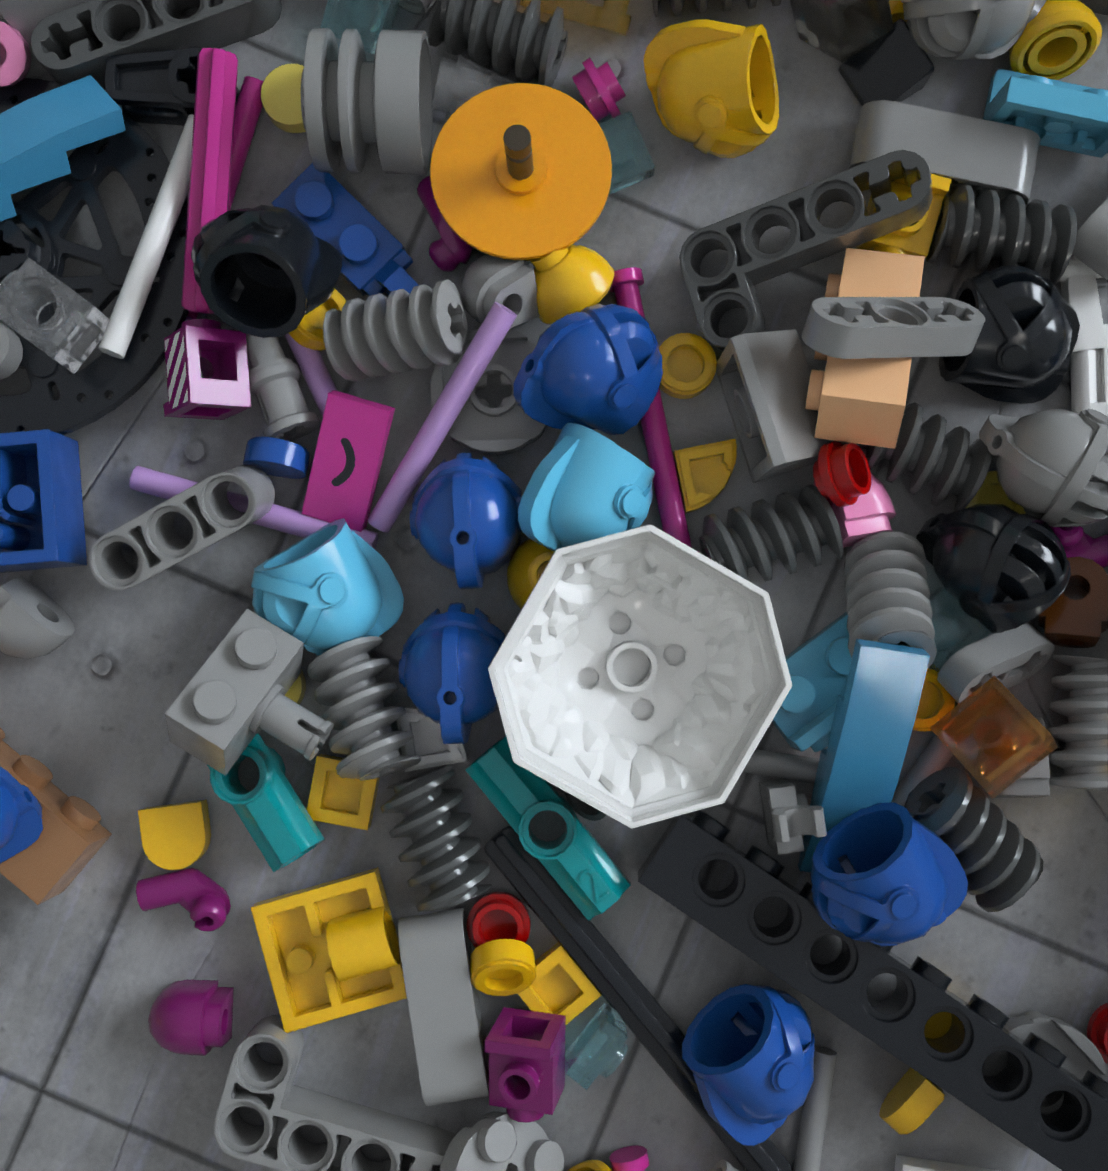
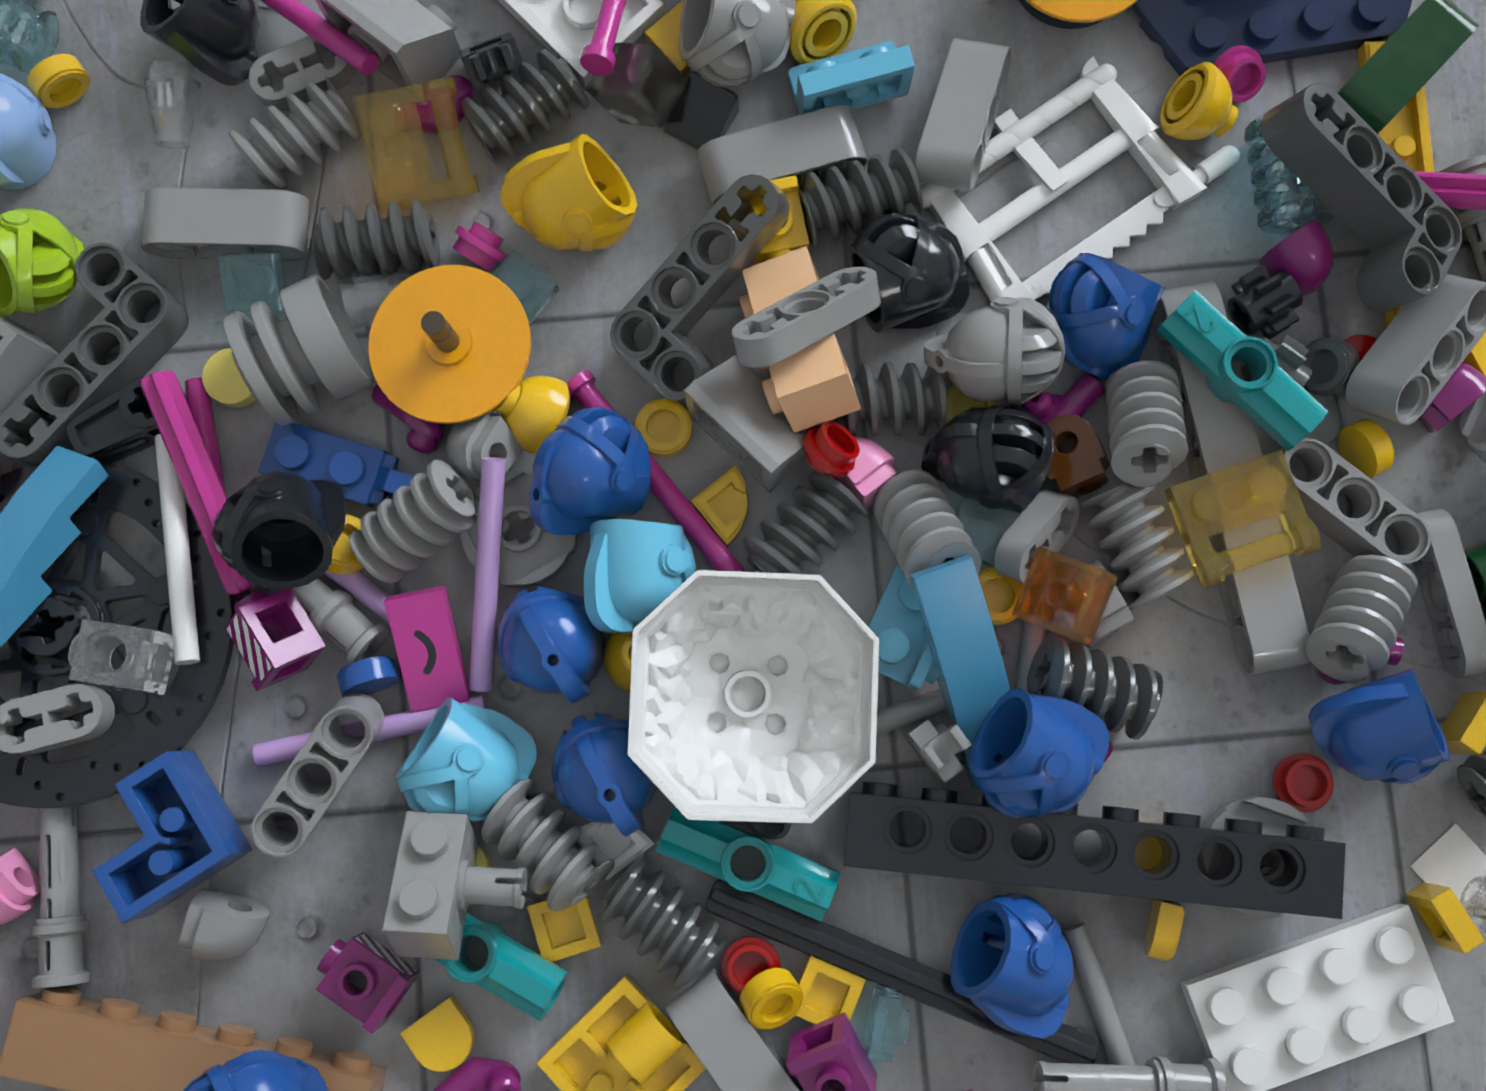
camera: 30 degrees left, 5 degrees down
none -> magenta brick [316,932,420,1034]

